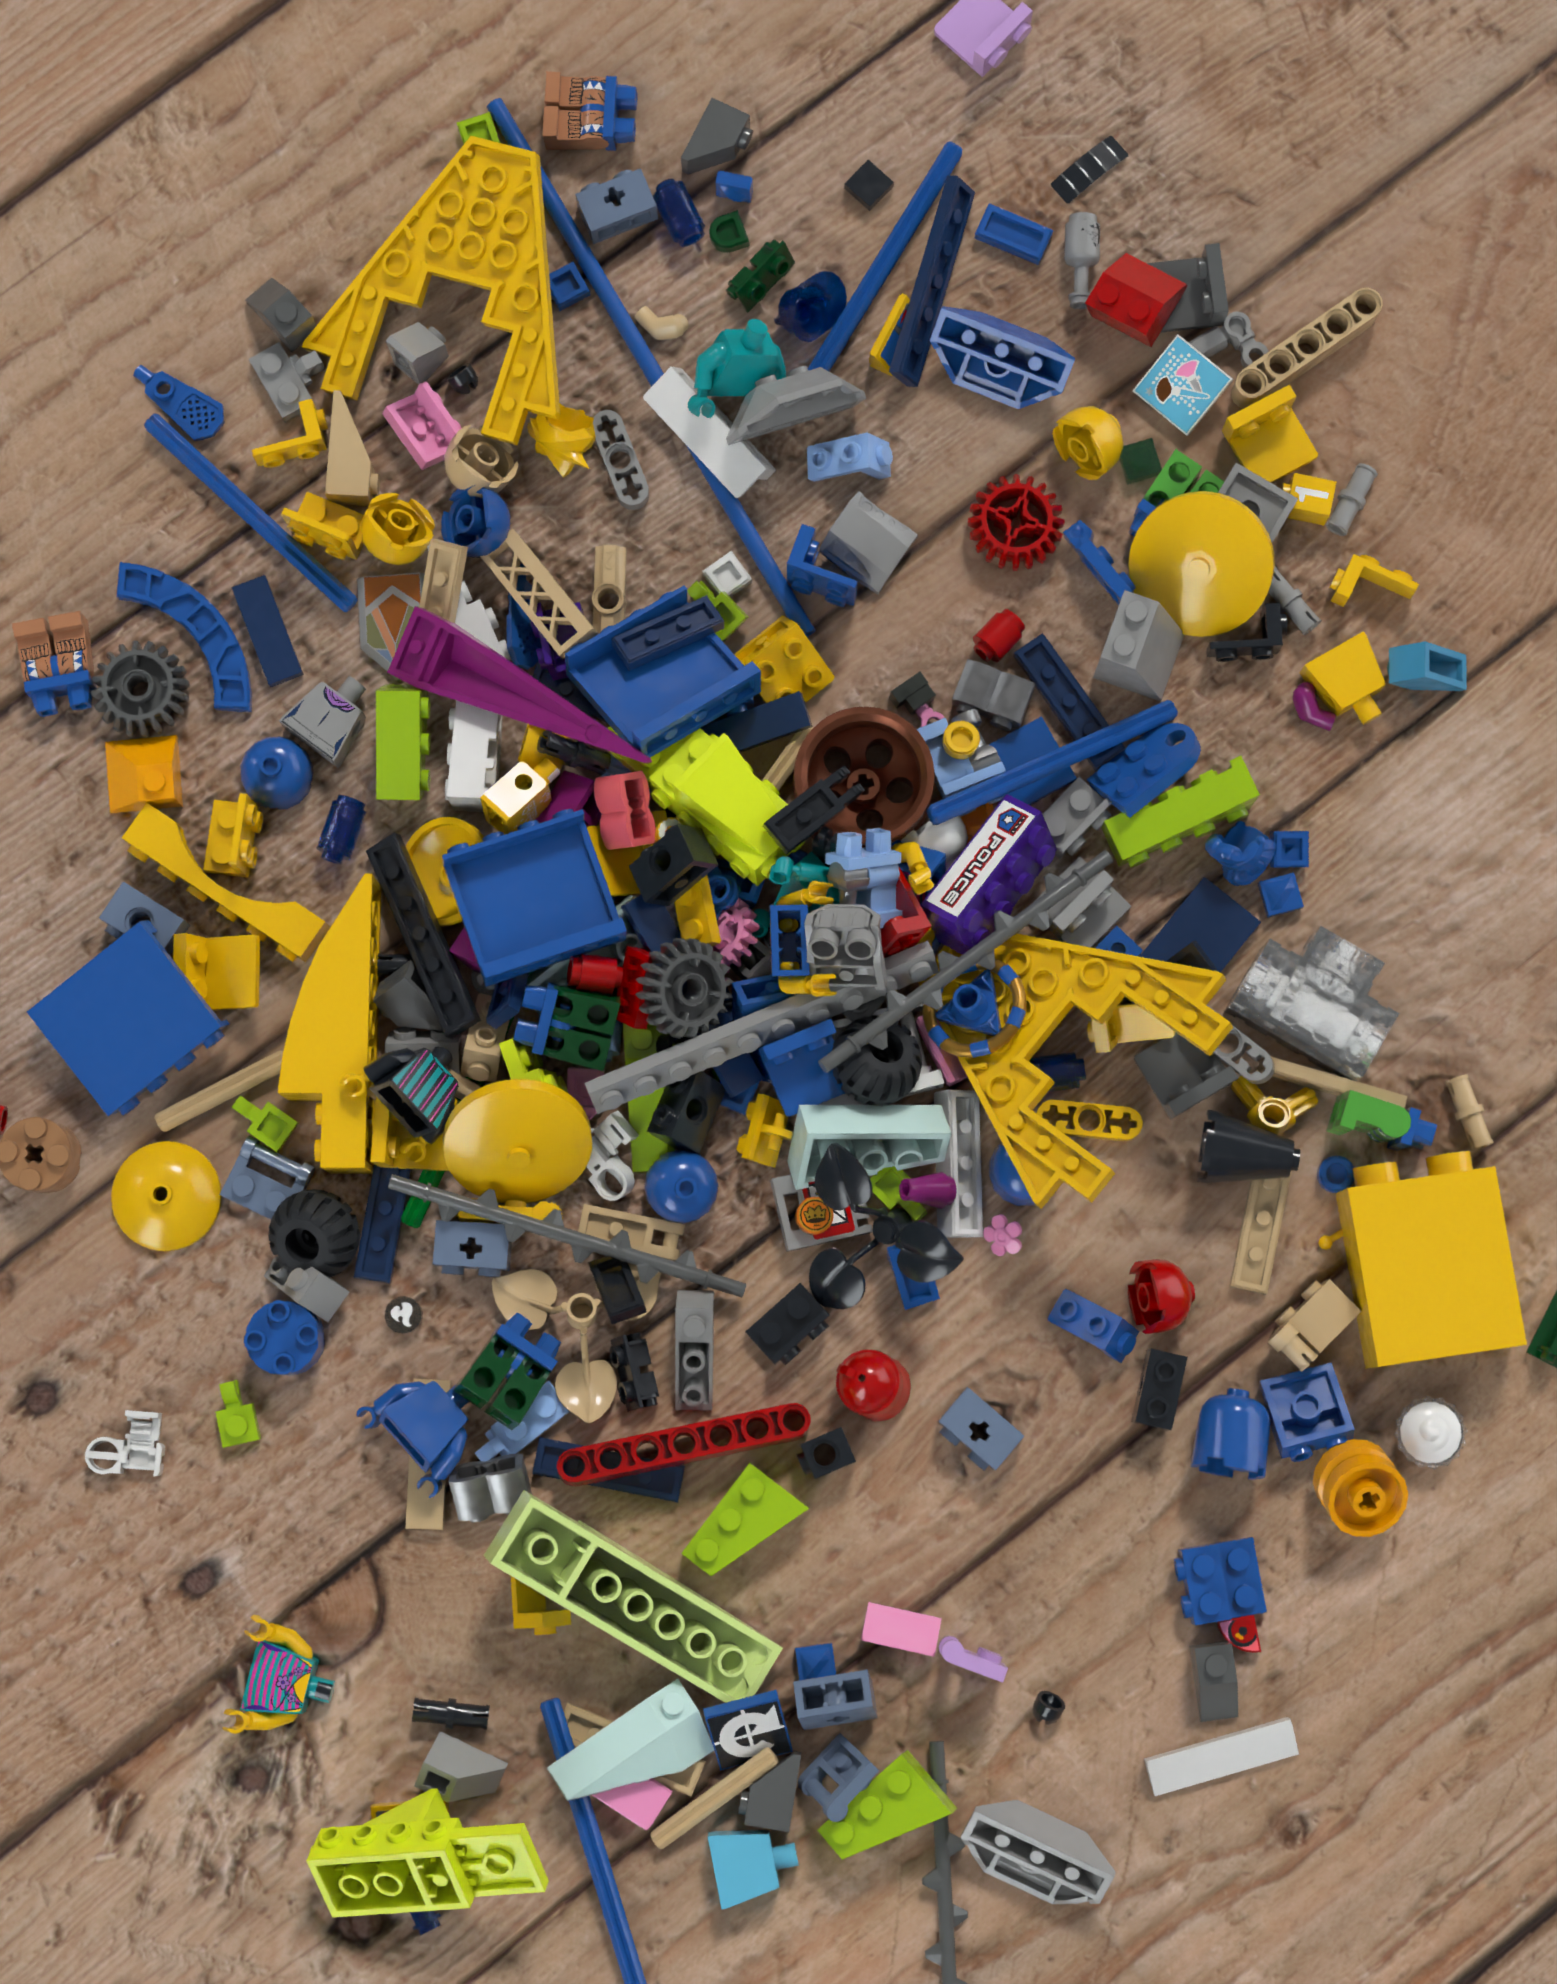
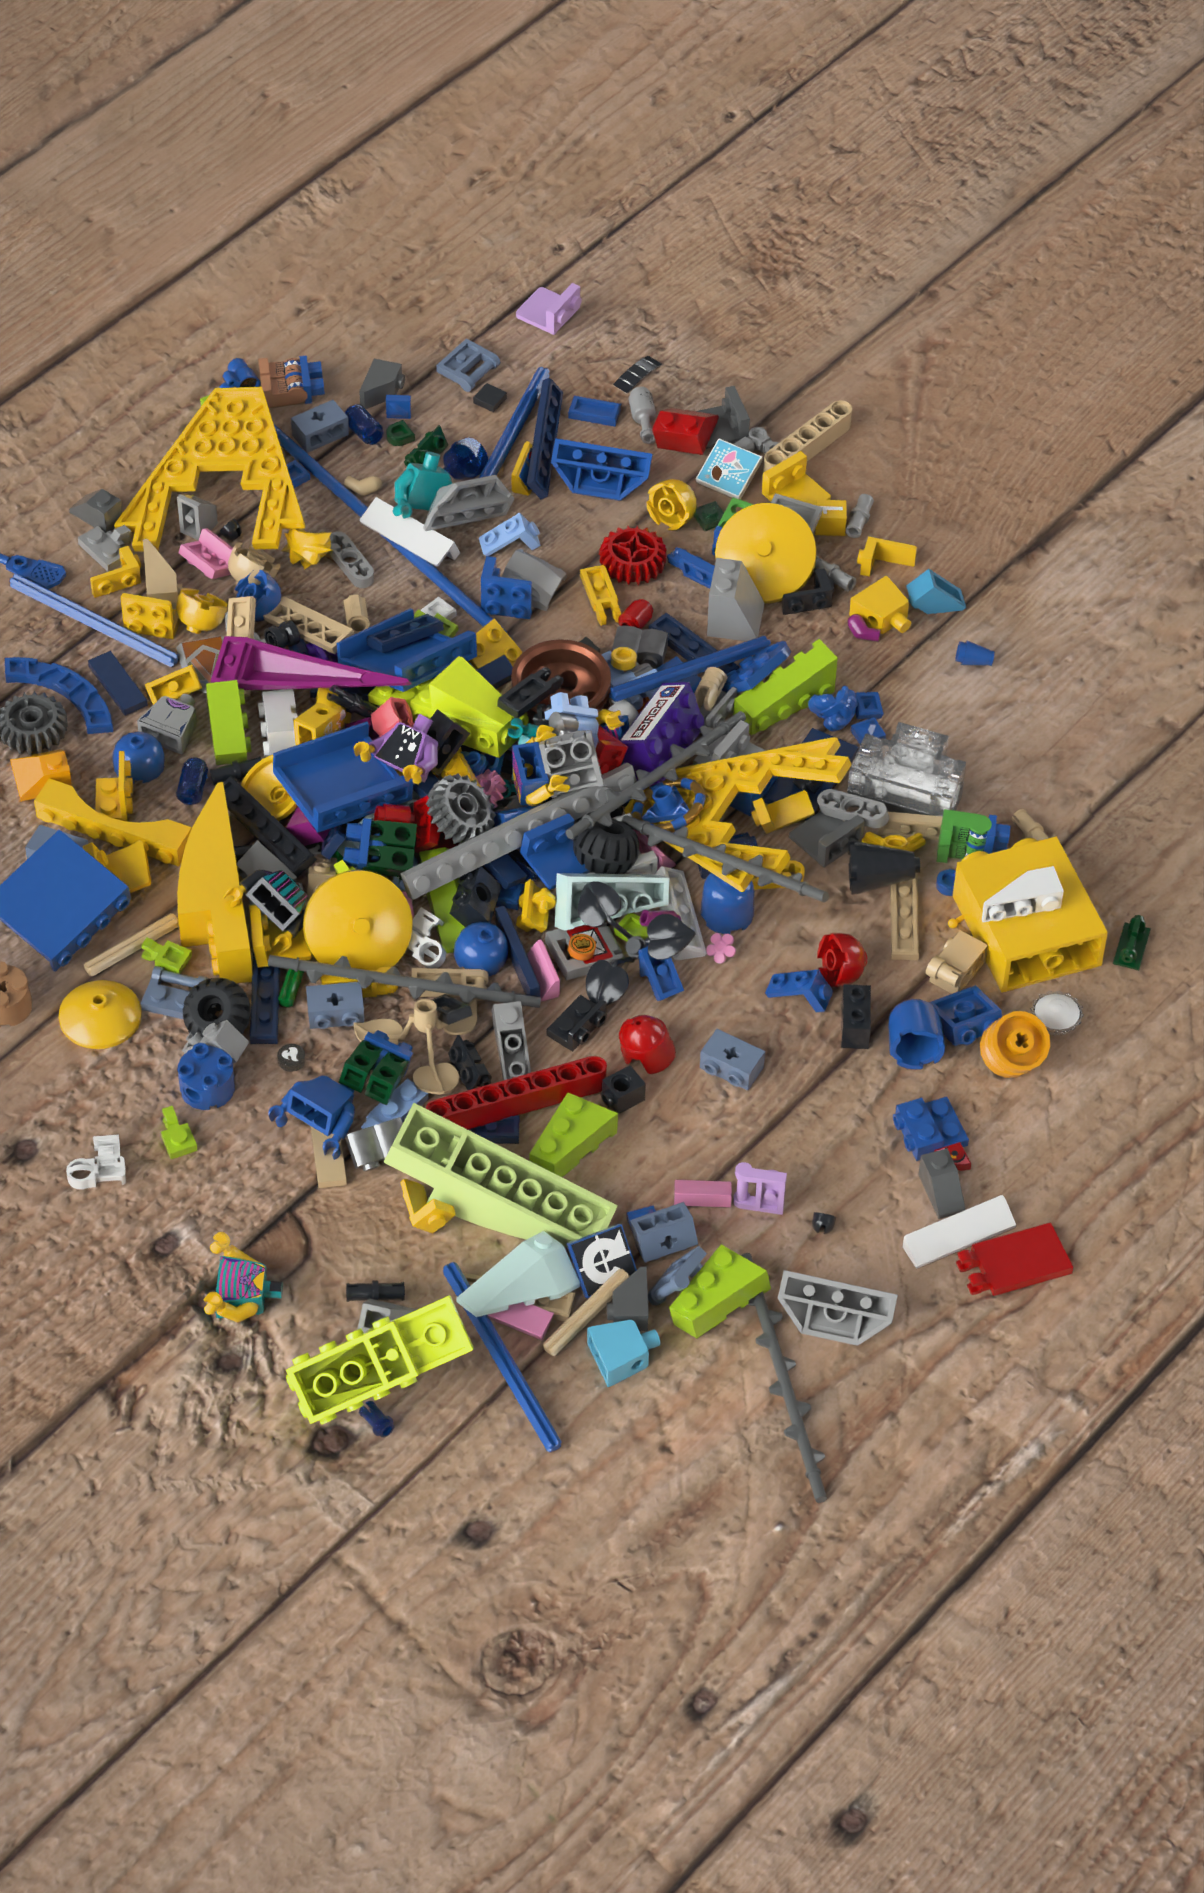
camera: 15 degrees left, 30 degrees down
none -> yellow slope [145,665,203,705]
none -> black pin [209,756,262,785]
none -> blue piece [223,358,260,388]
none -> black wheel [264,620,300,648]
none -> torso [354,714,438,784]
none -> sand blue plate [437,338,501,392]
none -> dark blue tile [495,906,540,997]
none -> bright pink slope [527,940,560,1001]
none -> yellow hinge [580,565,621,626]
none -> dark grey plant [622,815,829,902]
none -> tan hinge [694,667,727,711]
none -> blue cone [955,640,995,666]
none -> red tile [956,1222,1074,1296]
none -> white slope [982,866,1064,922]

